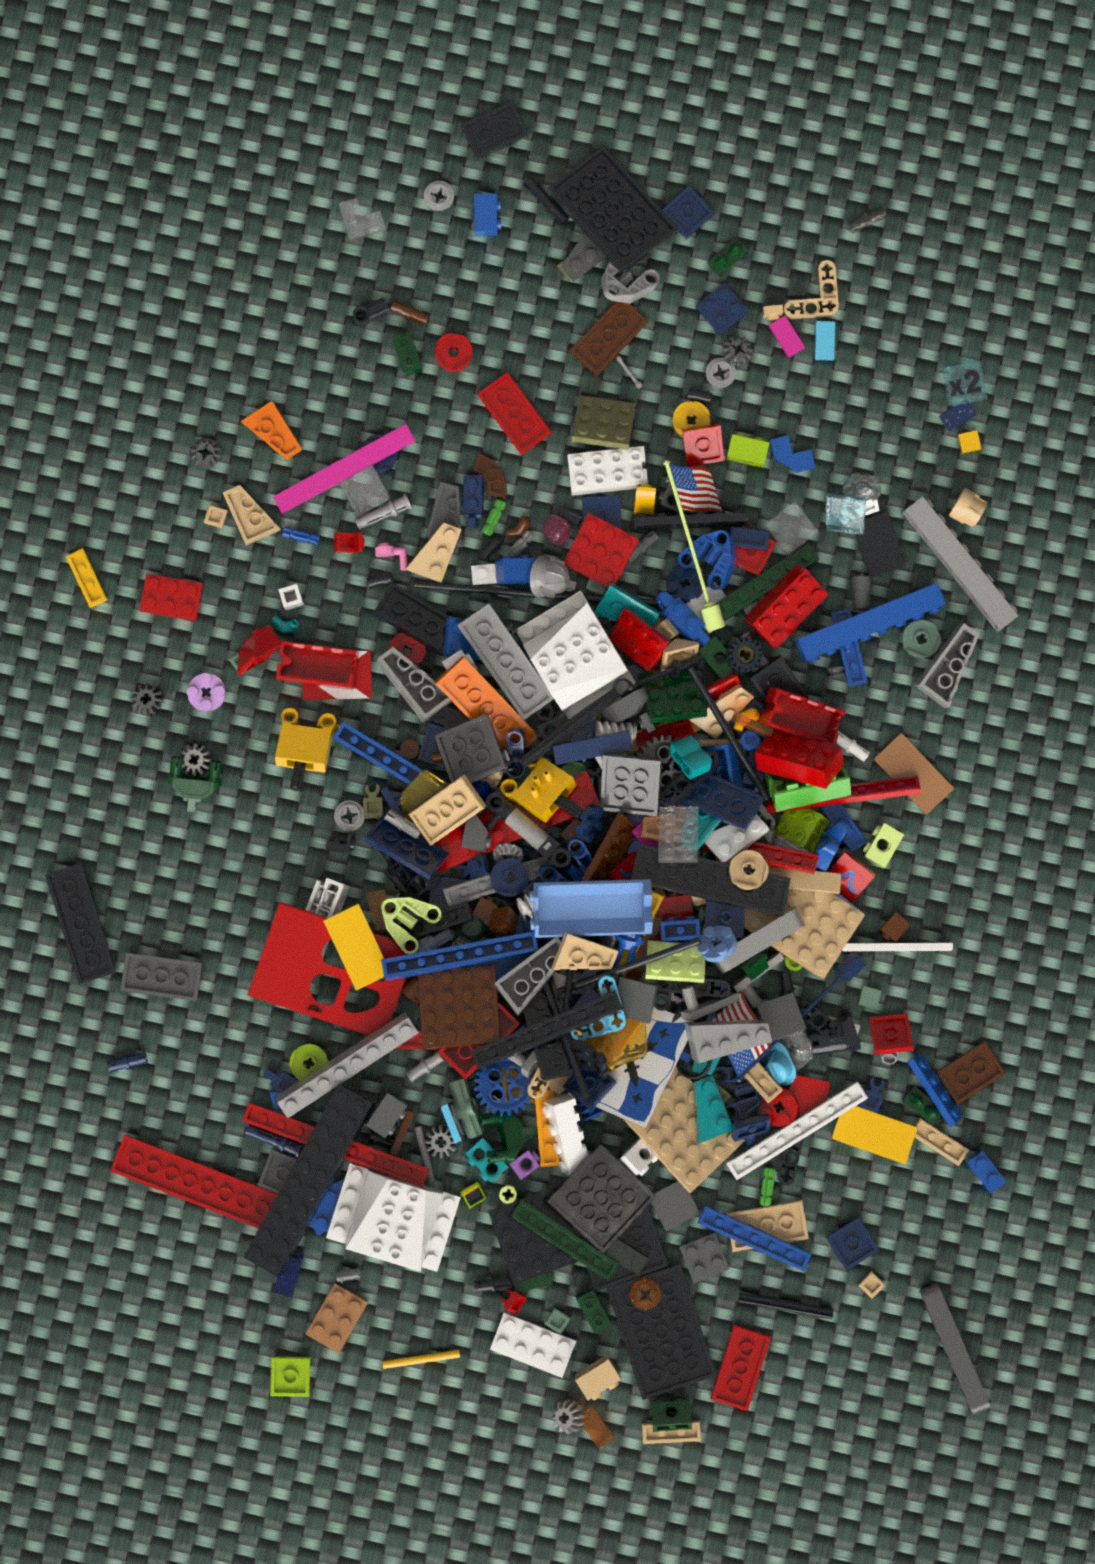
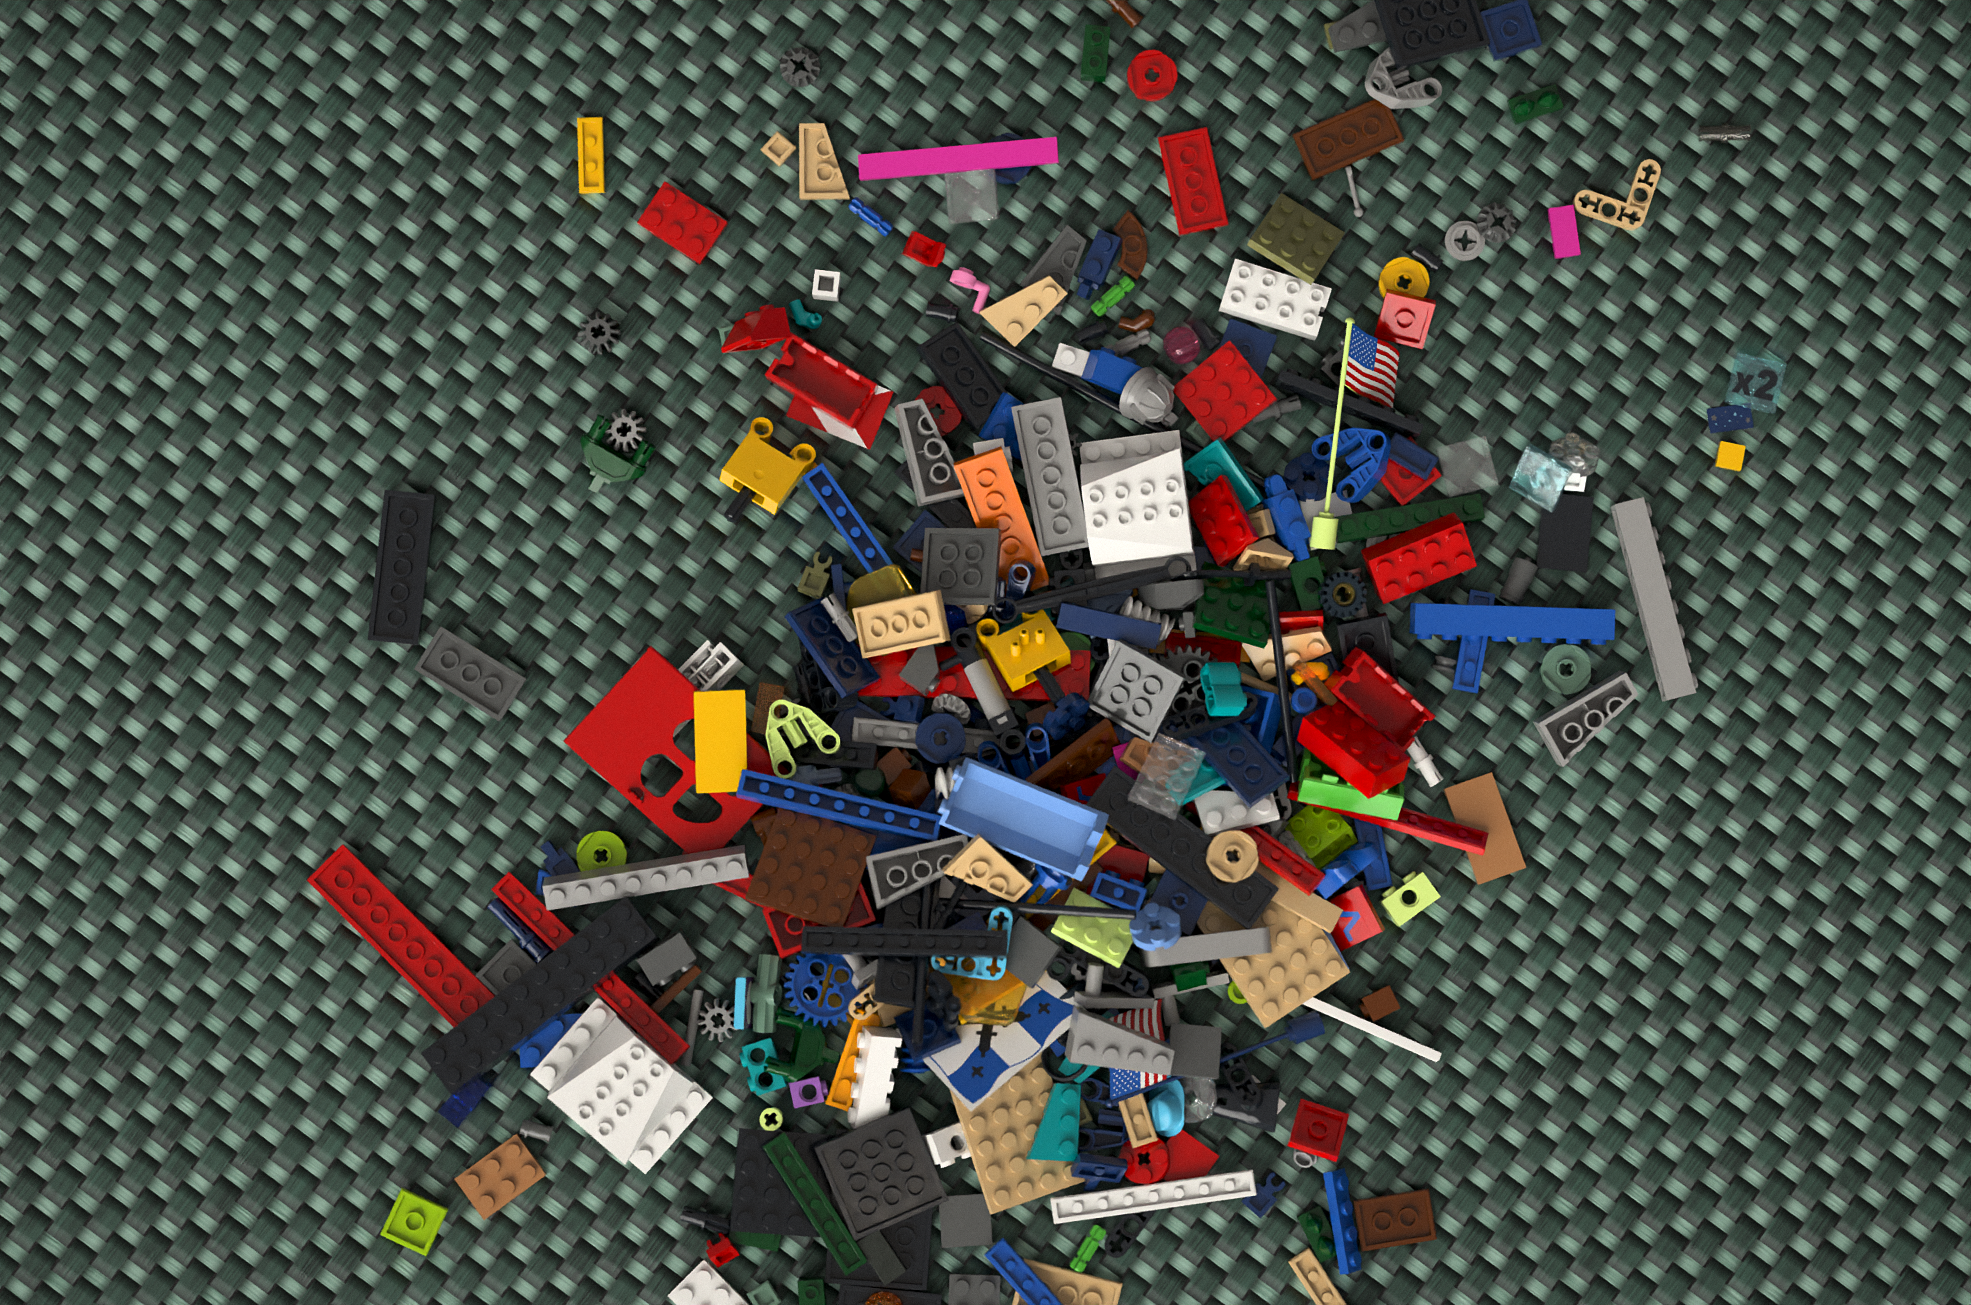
camera: 25 degrees right, 0 degrees up
dark blue pin [107,1051,148,1073] -> none
lavender plate [187,673,226,711] -> none
orange wing [240,401,303,460] -> none
black bracket [326,834,356,854] -> none
light grey gear [334,800,365,831] -> none
light grey pin [355,493,413,530] -> none
yellow bar [382,1350,460,1369] -> none
reddish brown tile [400,740,419,759] -> none
light grey pin [406,1051,444,1082] -> none
slope [460,1181,487,1209] -> none
yellow slope [634,484,656,517] -> none
dark blue plate [695,282,749,337] -> none
lime brick [726,433,769,468] -> none
tan plate [762,304,783,320] -> none
blue tile [769,435,816,473] -> none
black axle [778,971,796,996] -> none
medium azure tile [815,321,835,361] -> none
yellow tile [831,1106,918,1164] -> none
sand green tile [858,986,882,1009] -> none
tan piece [948,488,987,527] -> none

